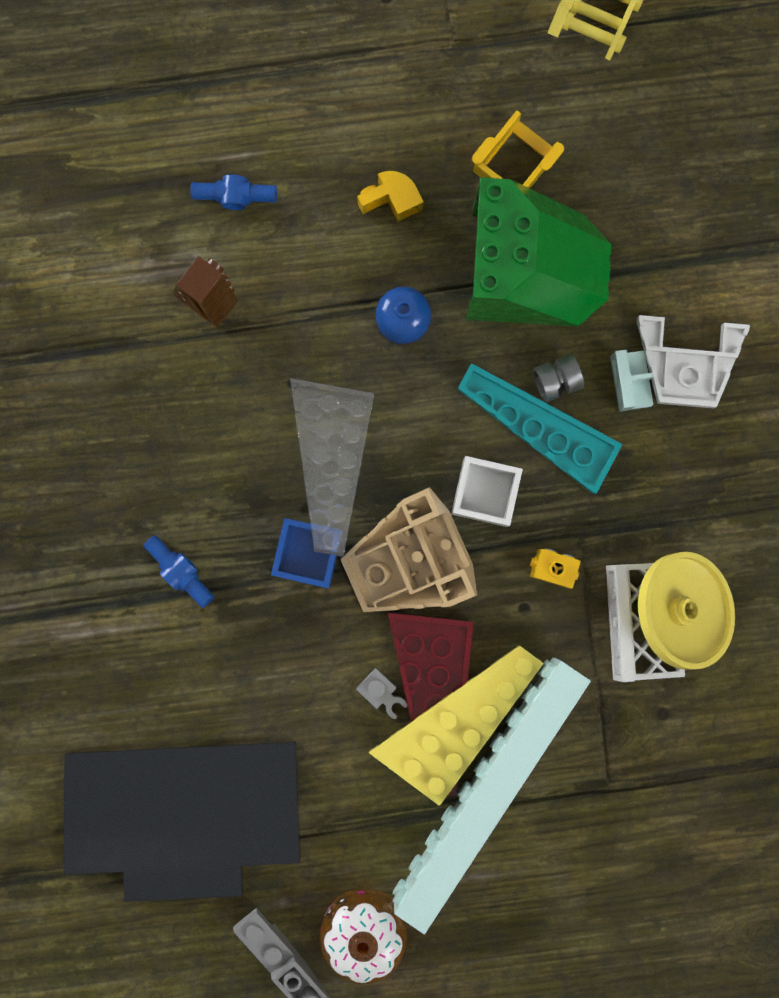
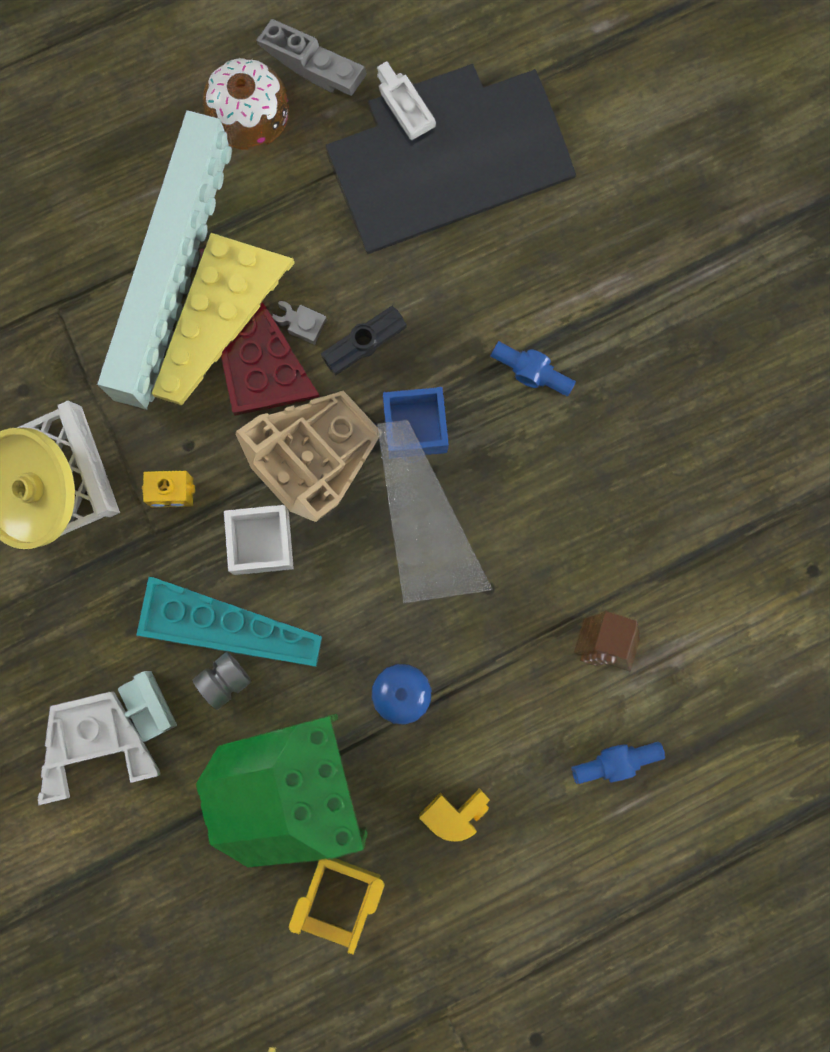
camera: 160 degrees right, 5 degrees down
none -> black piece [321,306,407,376]
none -> white hinge [377,62,436,140]

